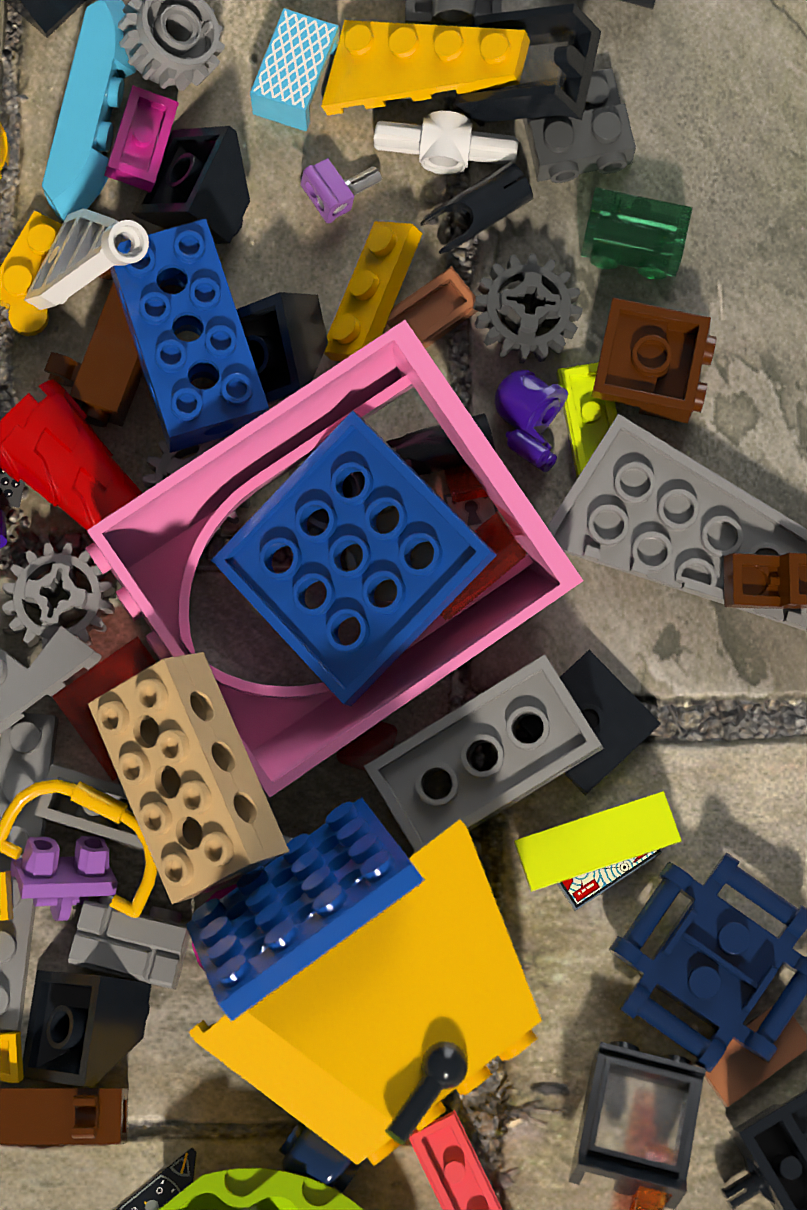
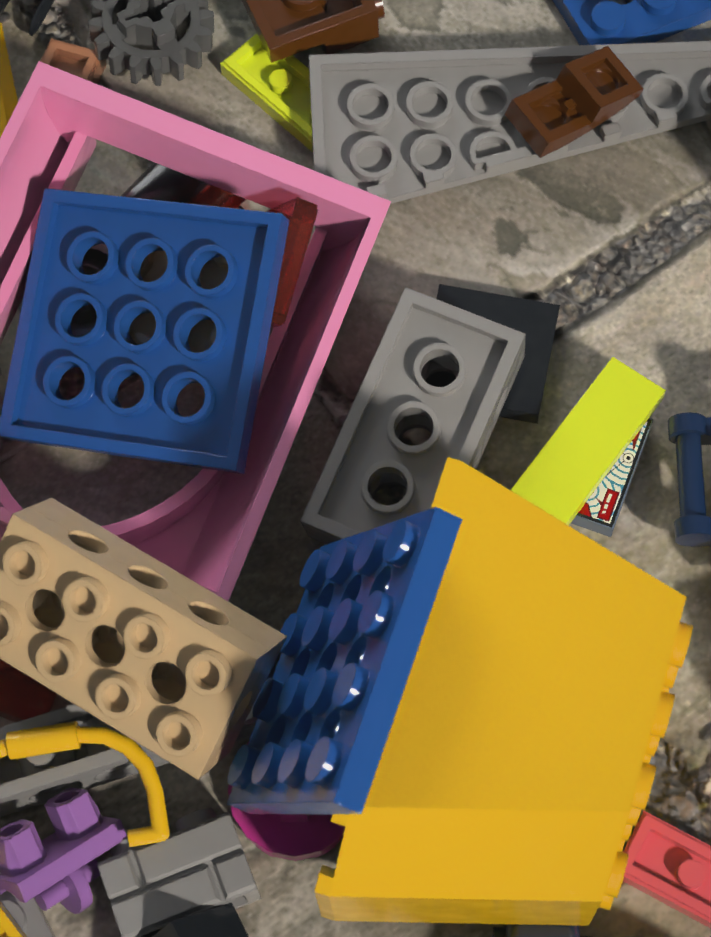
camera: 30 degrees left, 10 degrees down
piece [337,721,397,772] -> none
black bar [385,1041,468,1145] -> none
dark purple piece [494,370,568,473] -> none

